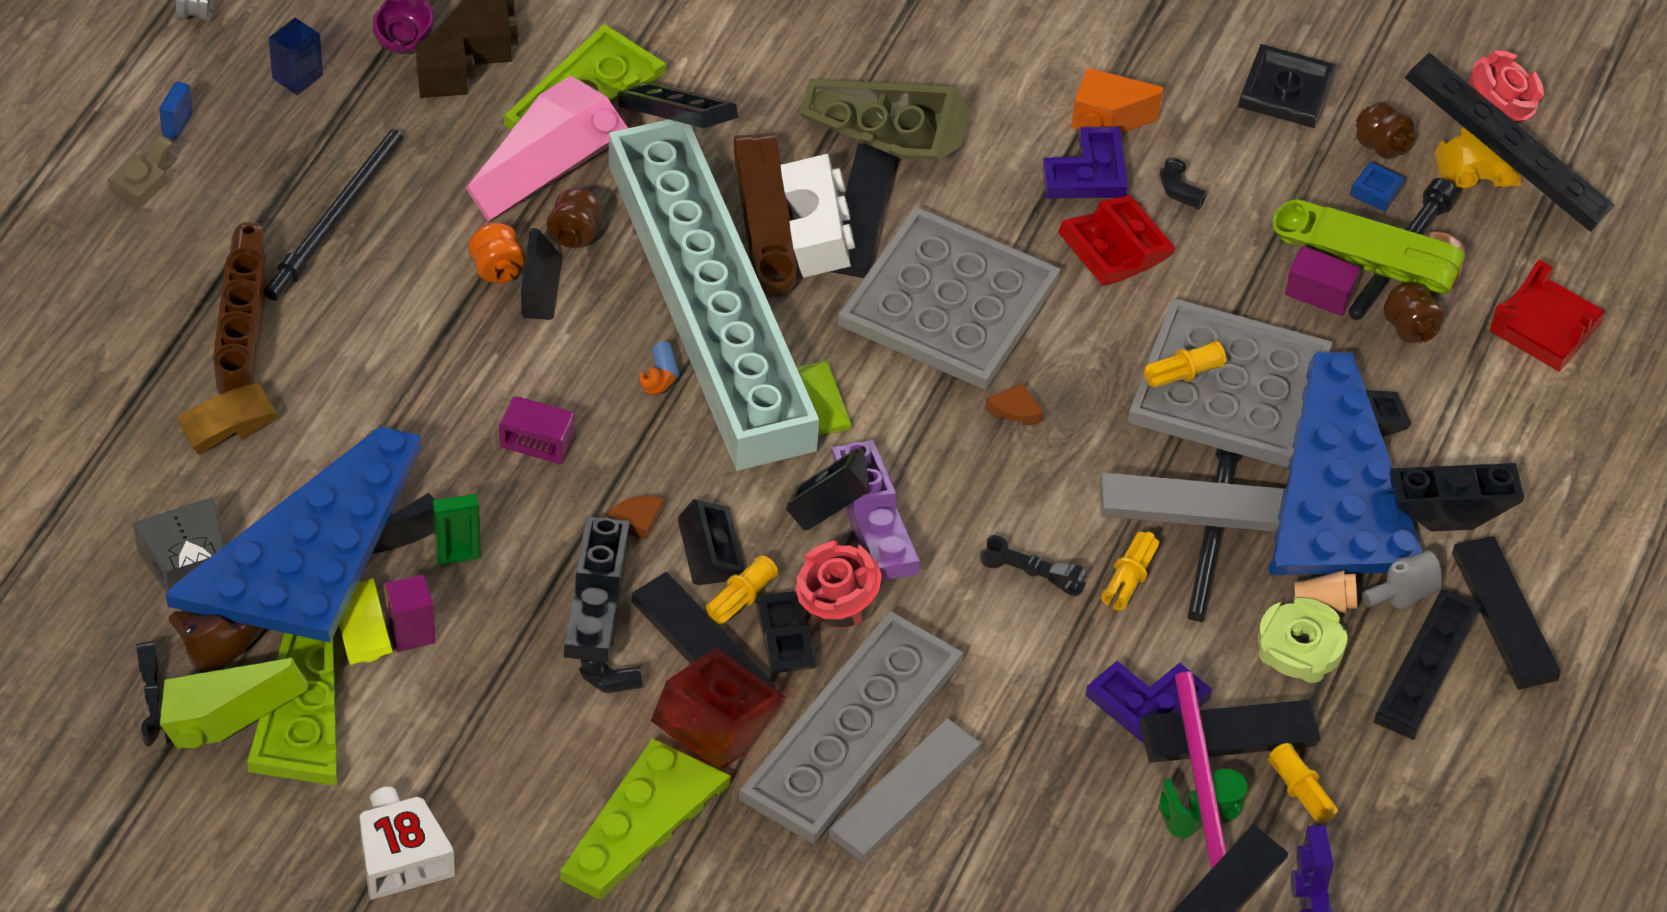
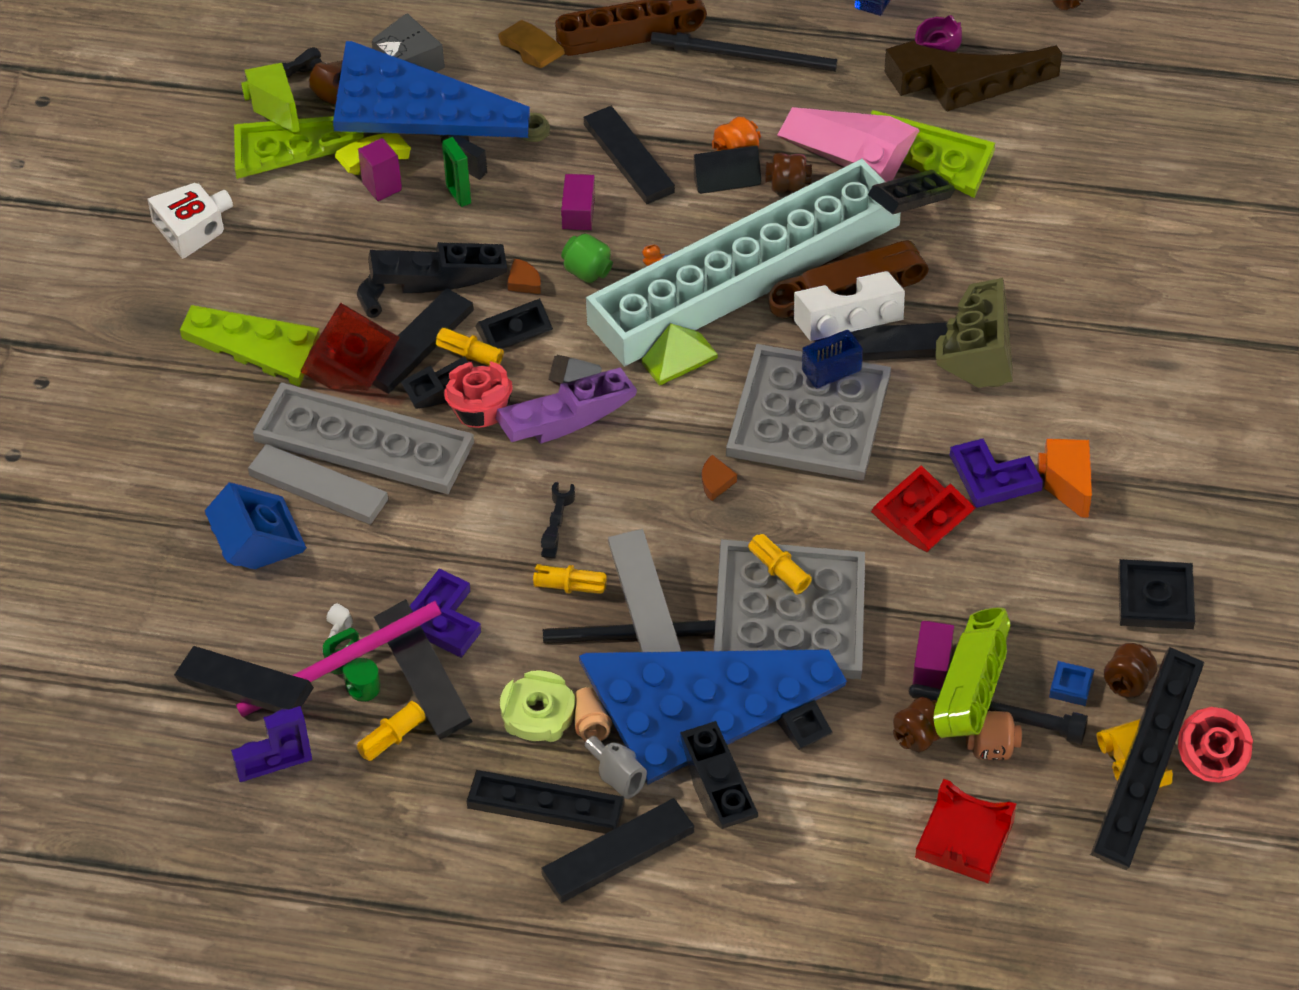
camera: 80 degrees right, 0 degrees up
black arm [1159,157,1207,210] -> none
none -> blue slope [204,482,307,569]
none -> white hand [322,603,353,653]
none -> bright green head [561,233,613,283]
none -> black tile [583,105,675,205]
none -> clear blue piece [802,330,863,388]

